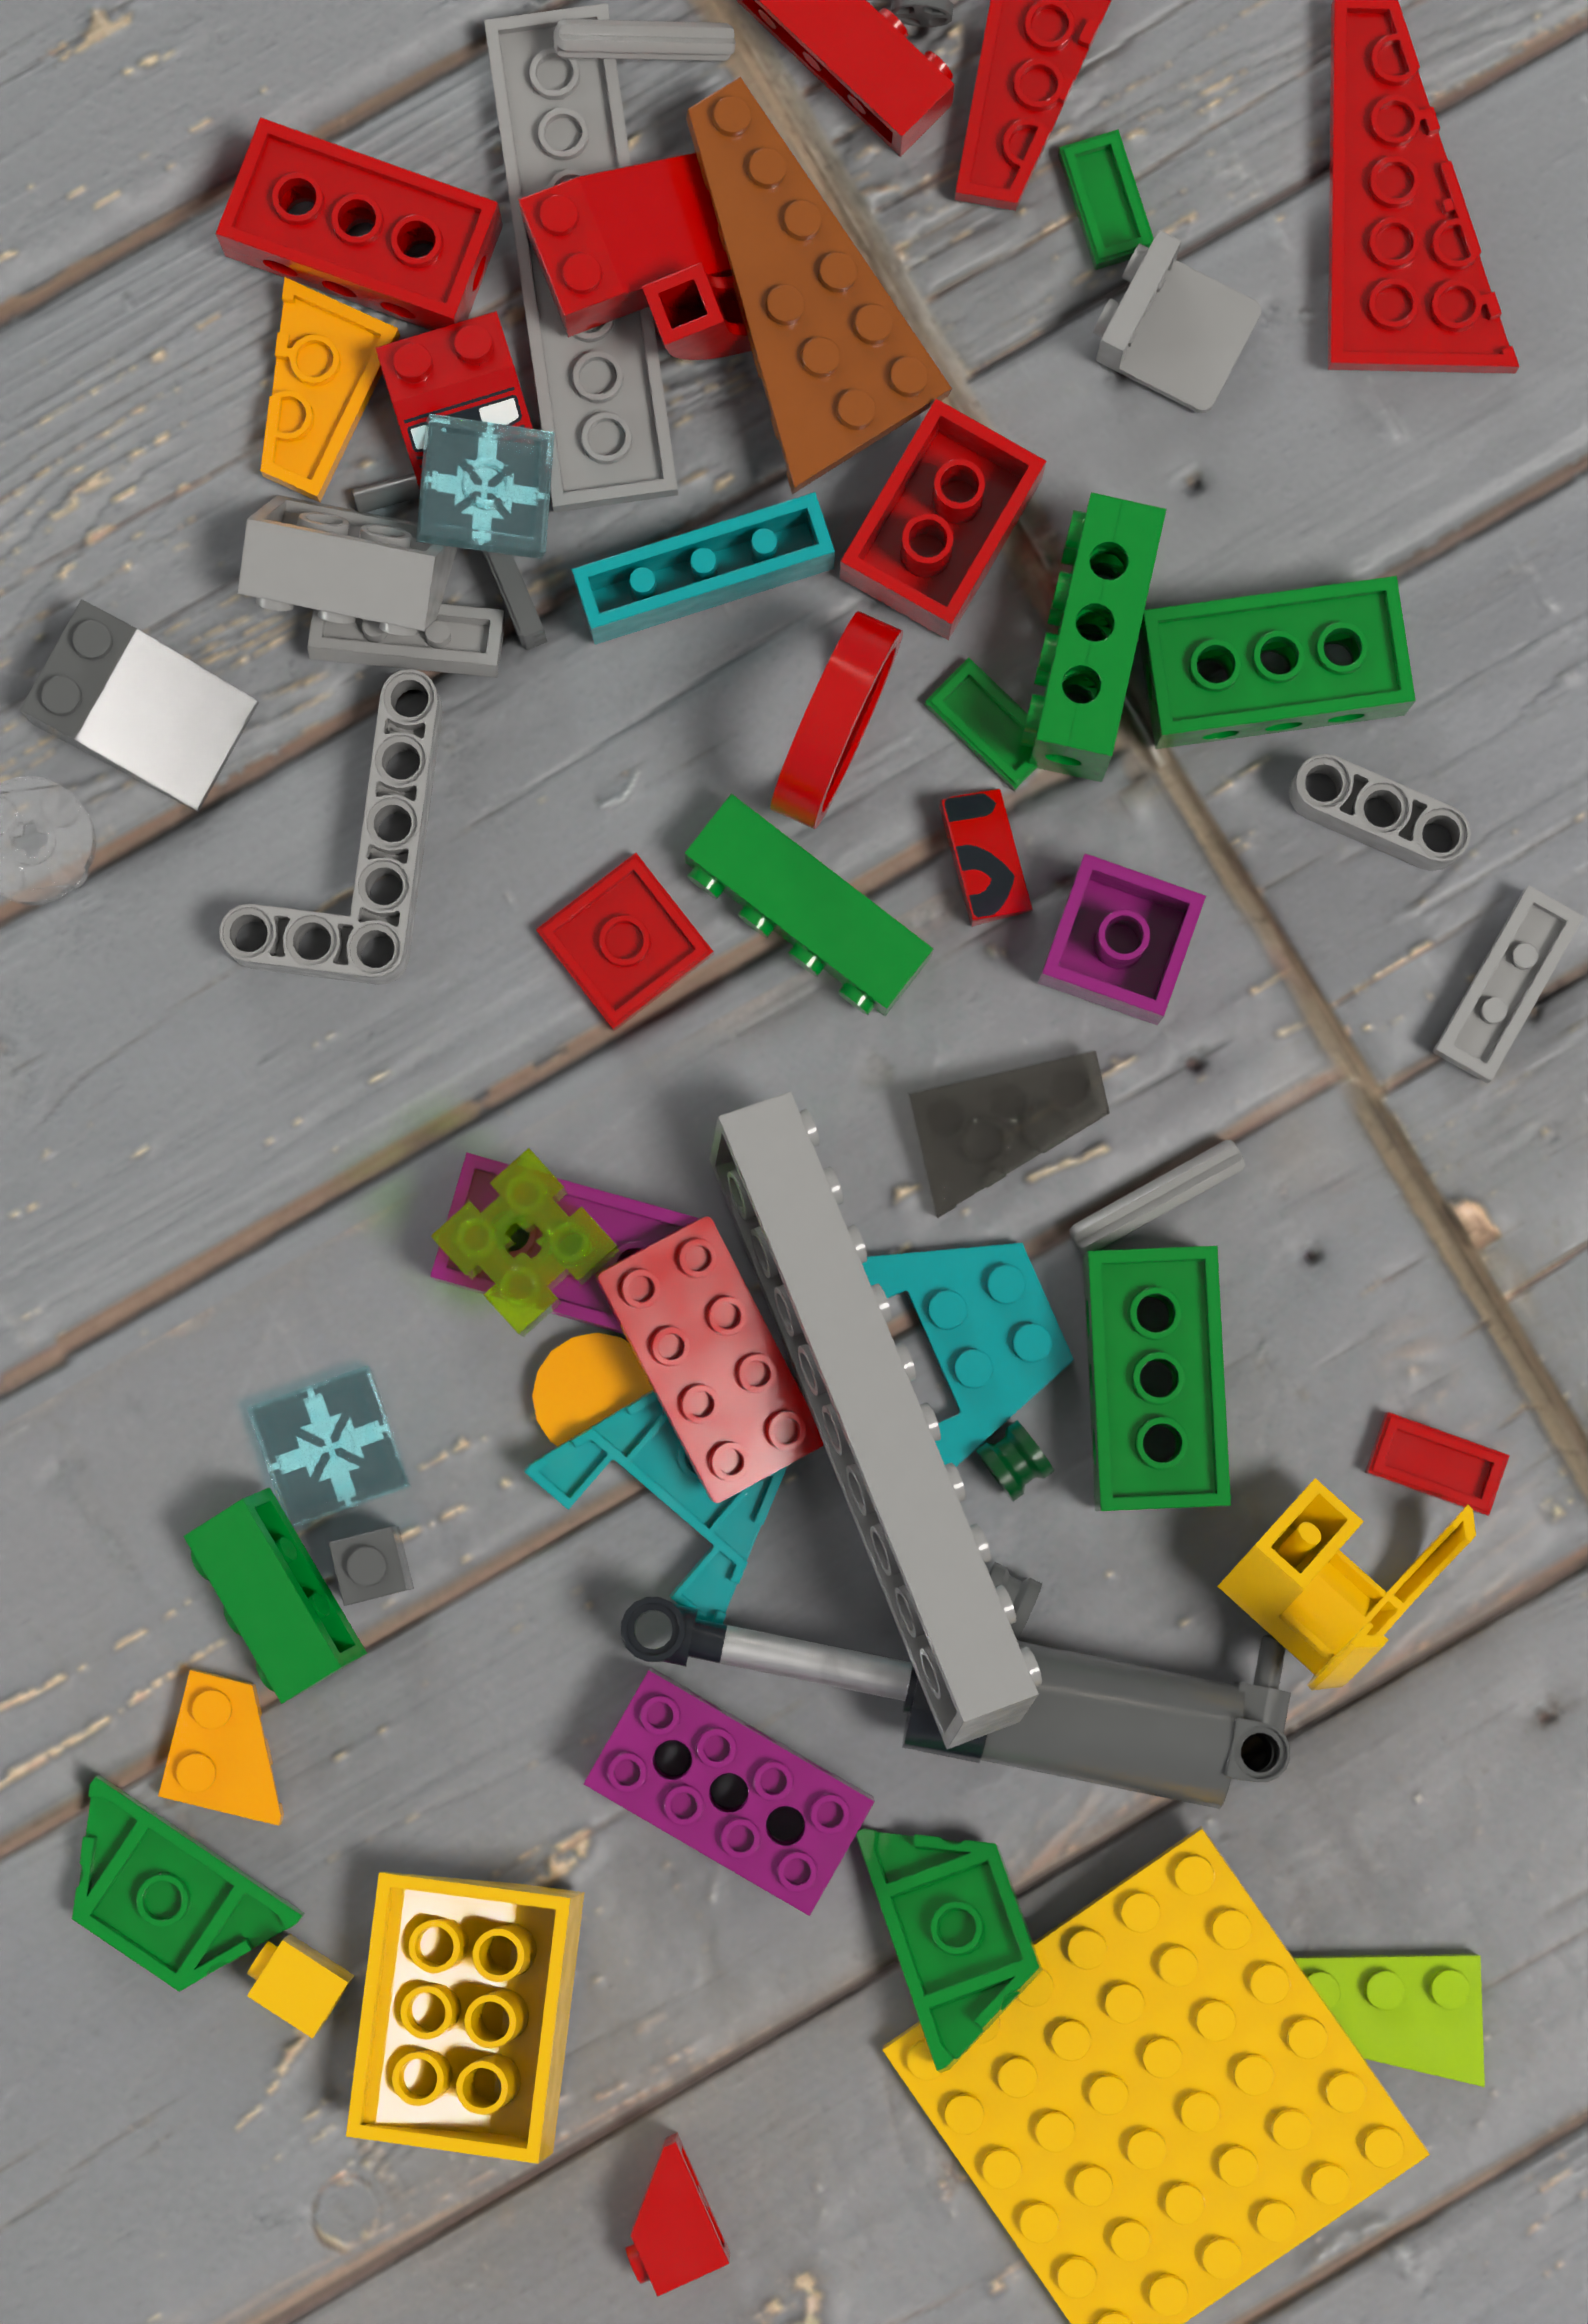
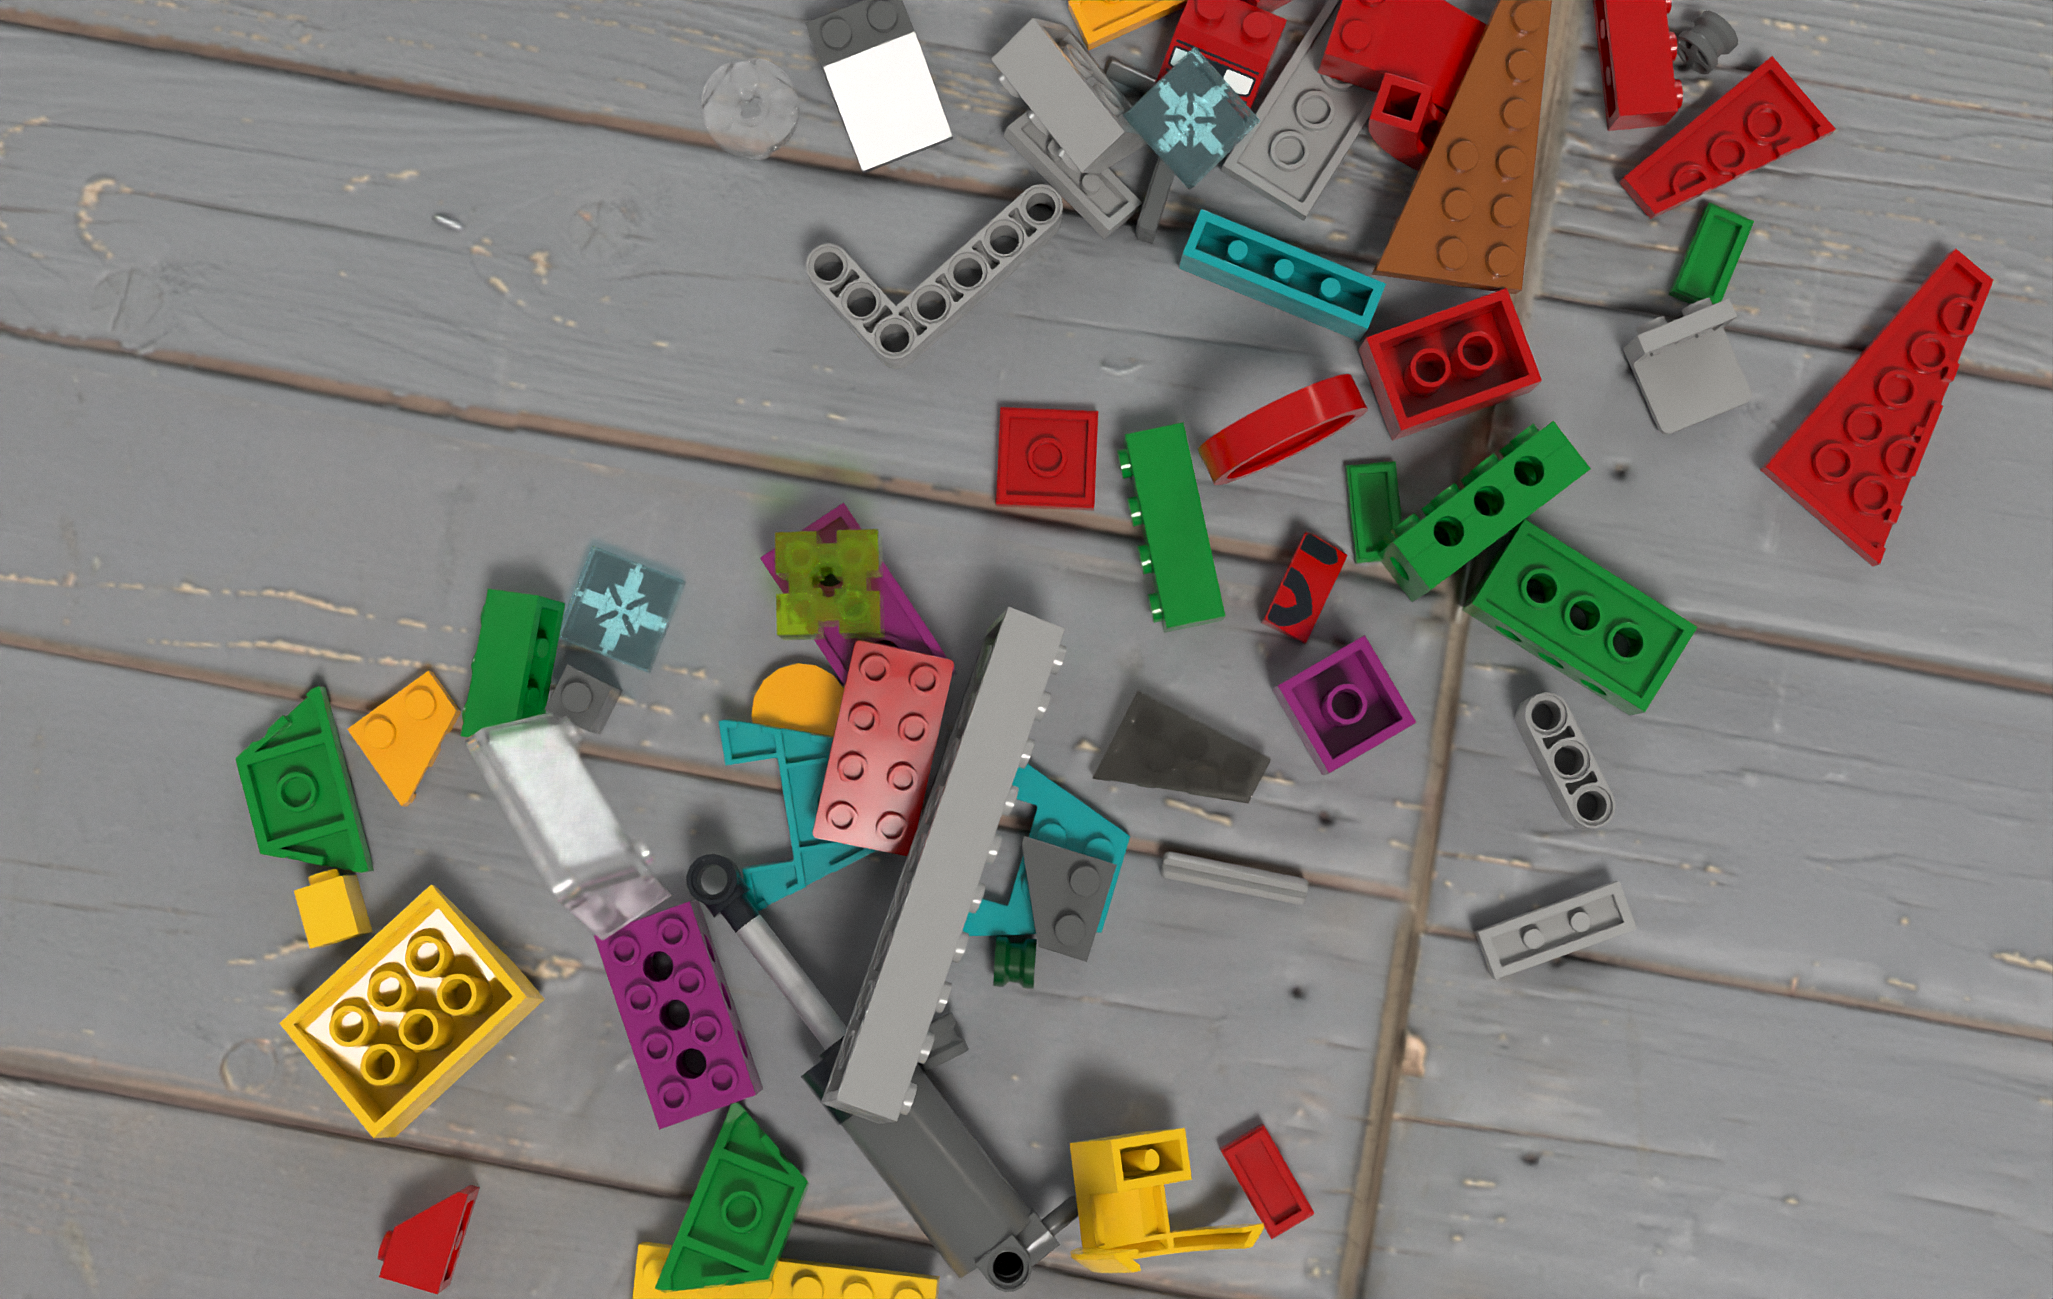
camera: 45 degrees right, 0 degrees up
green brick [1083,1245,1231,1511] -> none
none -> clear windscreen [464,712,672,941]
none -> dark grey wing [1022,836,1116,962]

